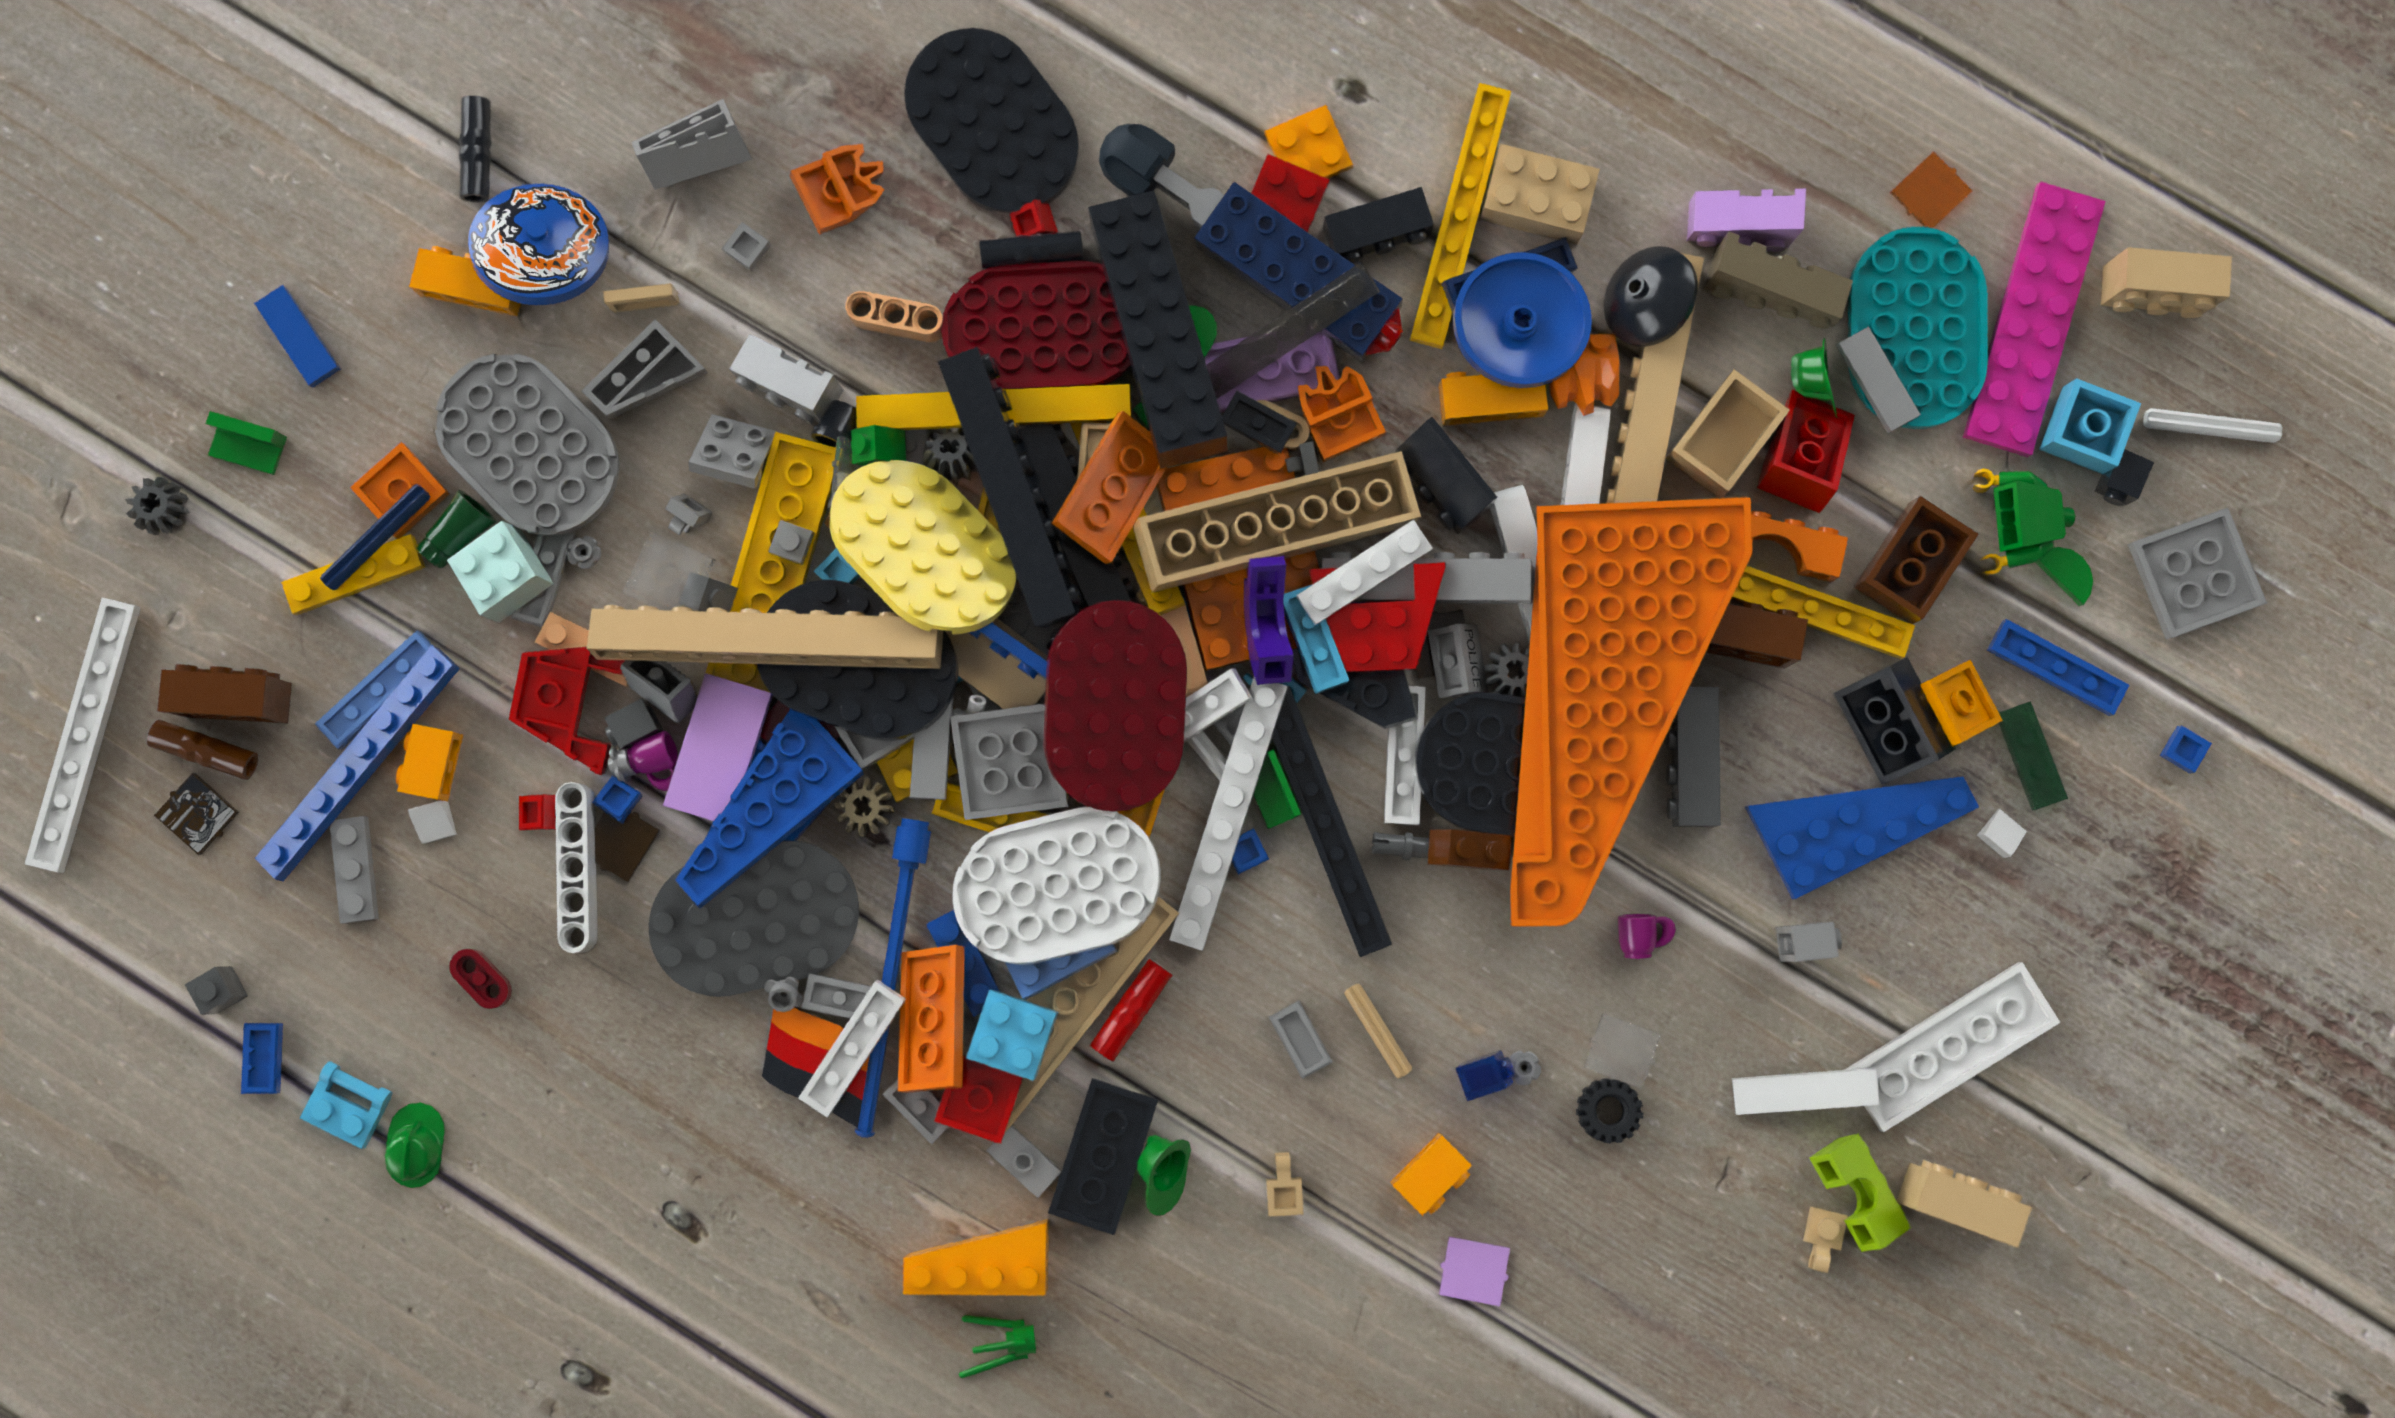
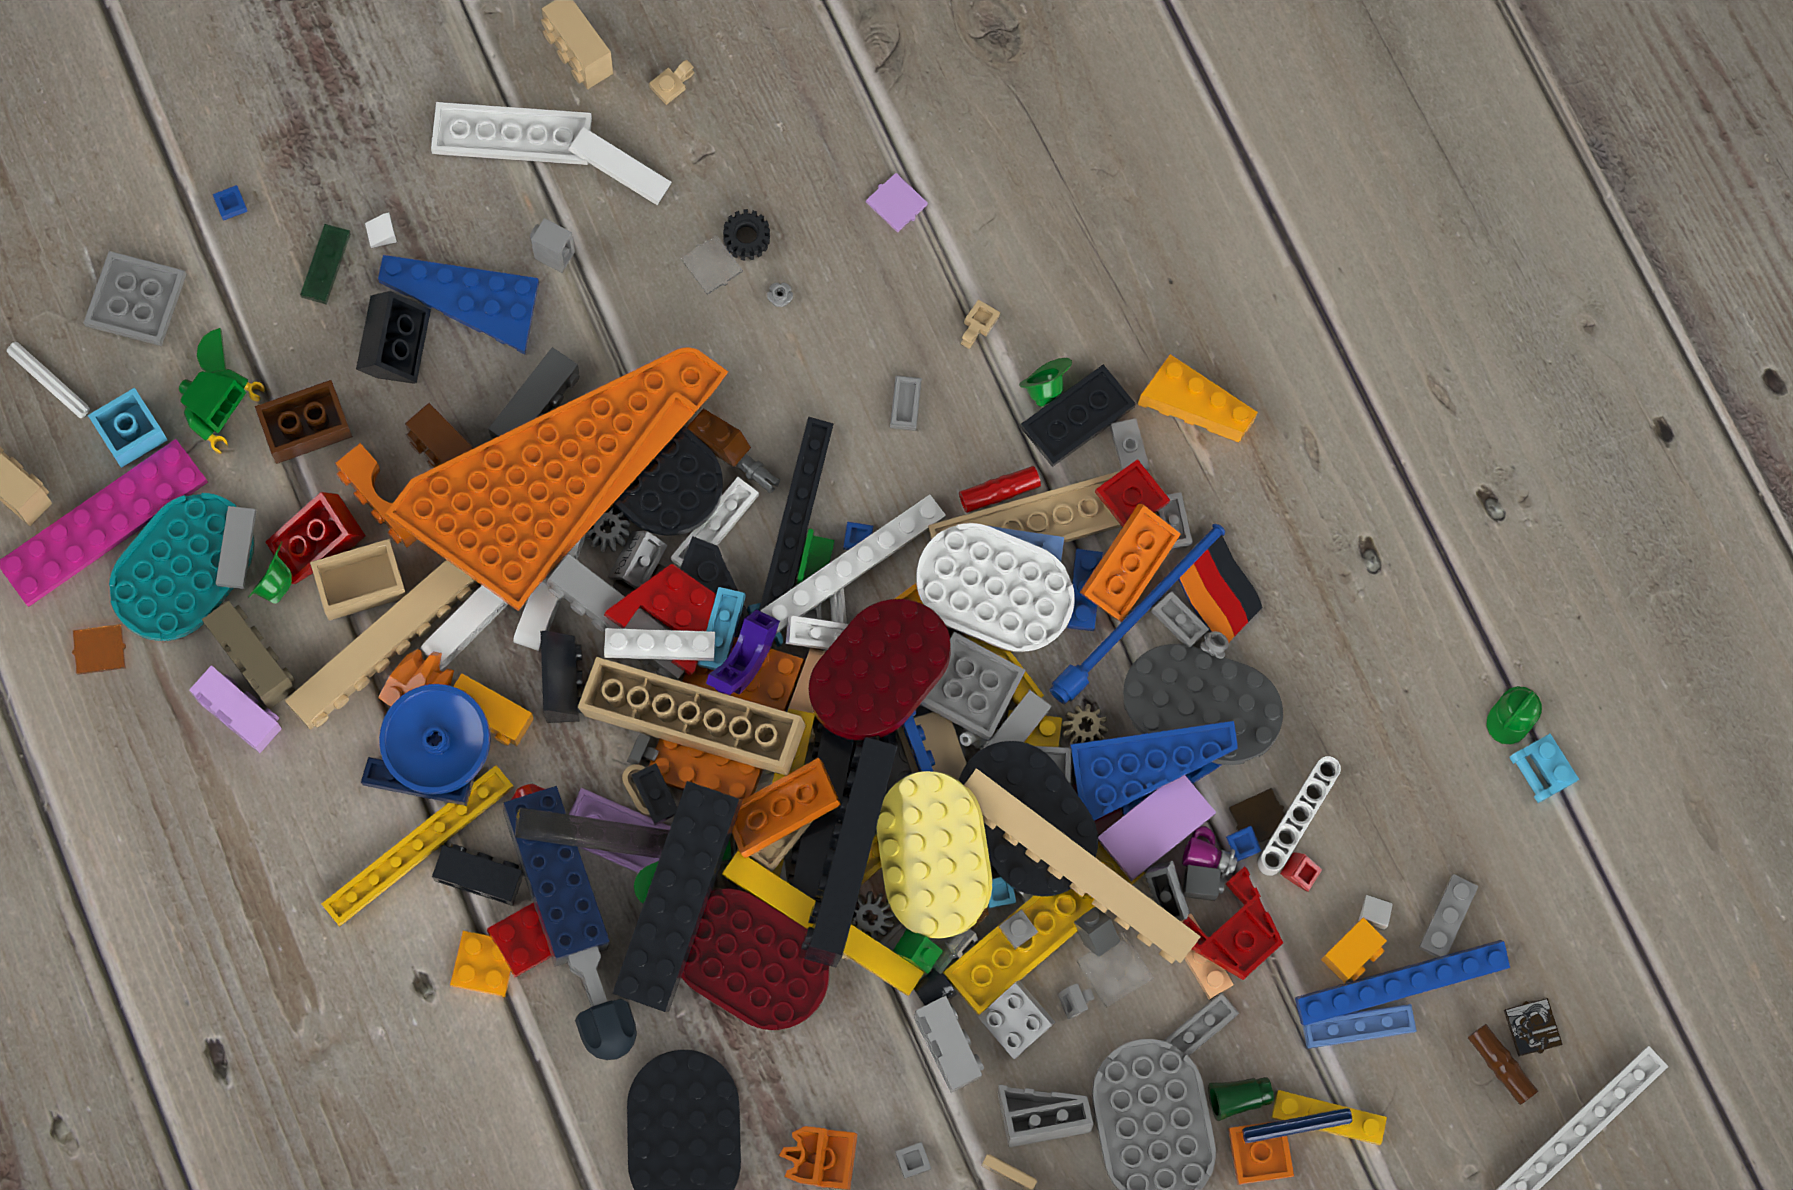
camera: 155 degrees left, 10 degrees down
reddish brown brick [157,664,292,724] -> none
dark grey brick [185,966,248,1015] -> none
blue plate [241,1023,283,1094] -> none
light aqua brick [447,521,554,623] -> none
dark red plate [449,949,512,1009] -> none
light grey plate [567,536,601,569] -> none
white plate [798,979,906,1117] -> none
light nougat beam [845,291,943,342] -> none
green plant [959,1315,1036,1378] -> none
medium azure brick [966,990,1059,1081] -> none
black axle [979,231,1084,269] -> none
red slope [1009,199,1058,236] -> none
orange plate [1298,366,1386,462] -> none
tan axle [1344,984,1412,1078] -> none
light orange brick [1390,1133,1472,1216] -> none
clear blue brick [1455,1050,1515,1101] -> none
tan piece [1480,144,1600,245] -> none
black dish [1604,246,1698,347] -> none
magenta piece [1618,914,1676,959] -> none
yellow plate [1731,566,1915,659] -> none
lime arch [1809,1134,1911,1252] -> none
light orange plate [1920,659,2003,747] -> none
blue plate [1987,619,2129,716] -> none
black brick [2094,449,2154,506] -> none

